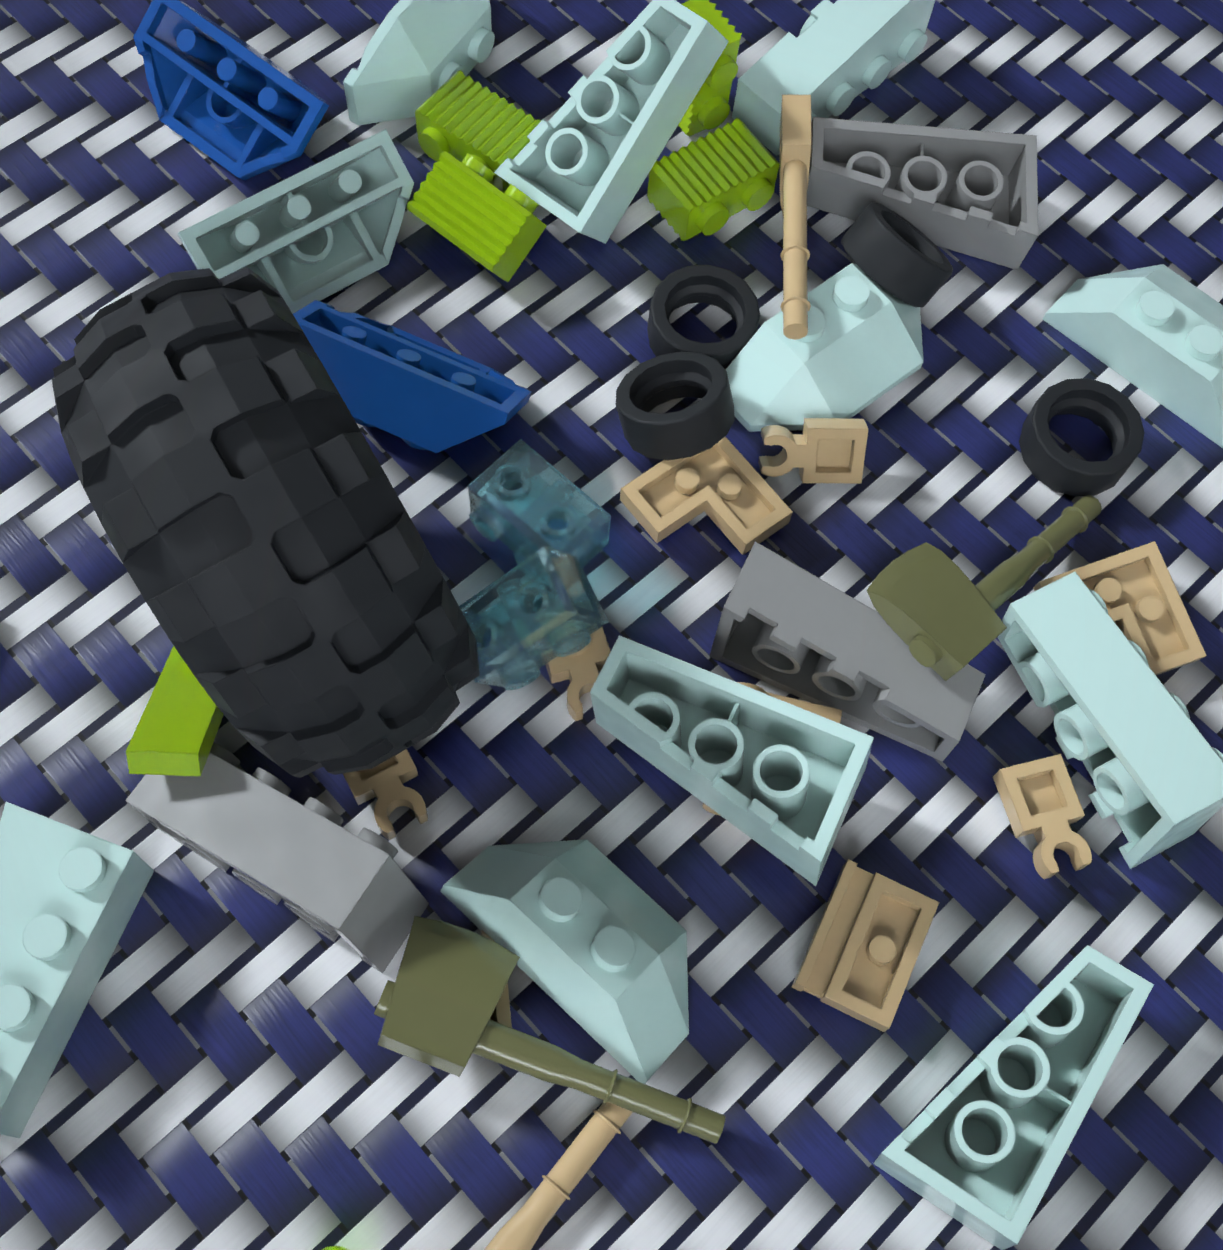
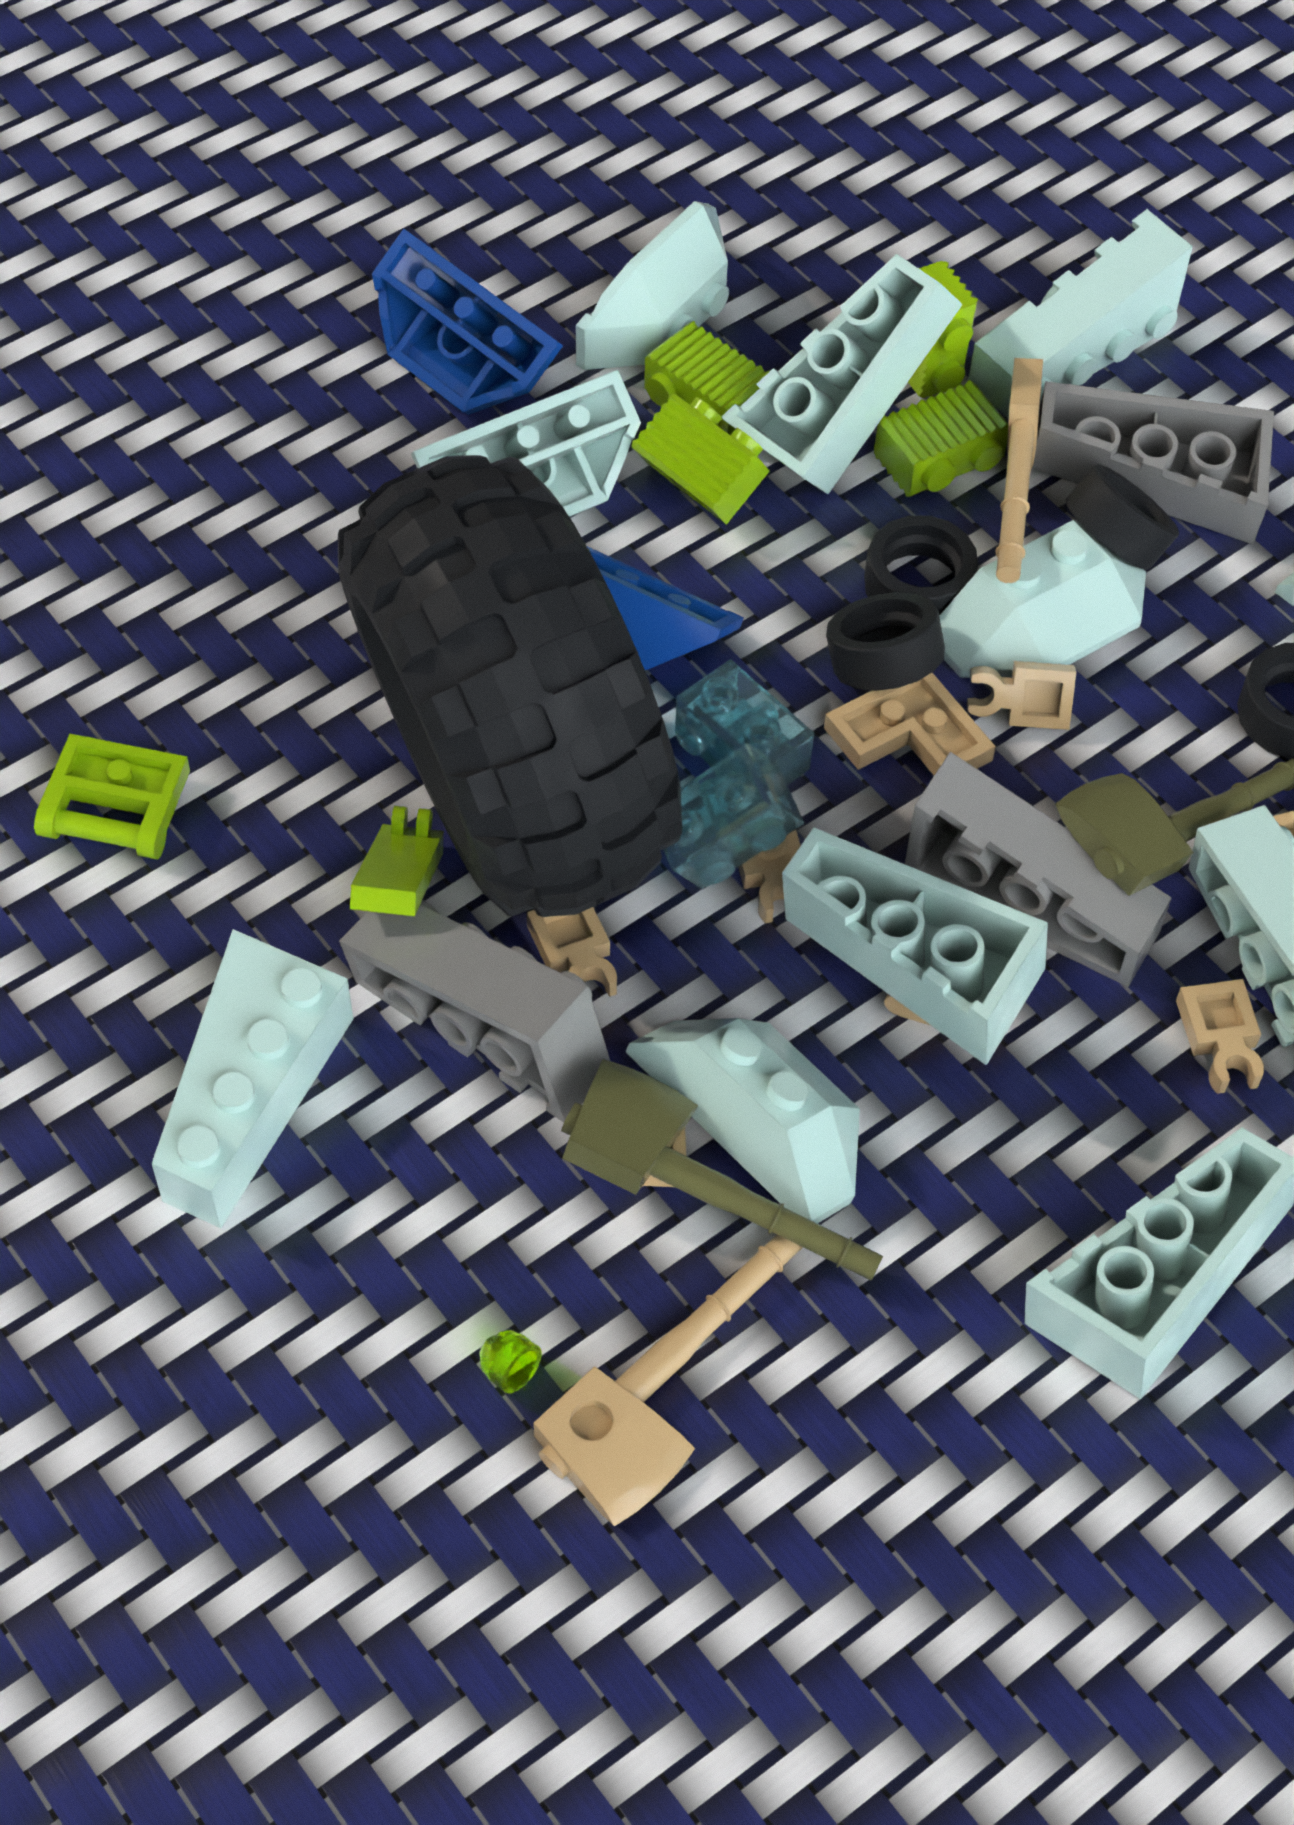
camera: 10 degrees right, 10 degrees down
tan plate [792,859,939,1032] -> none

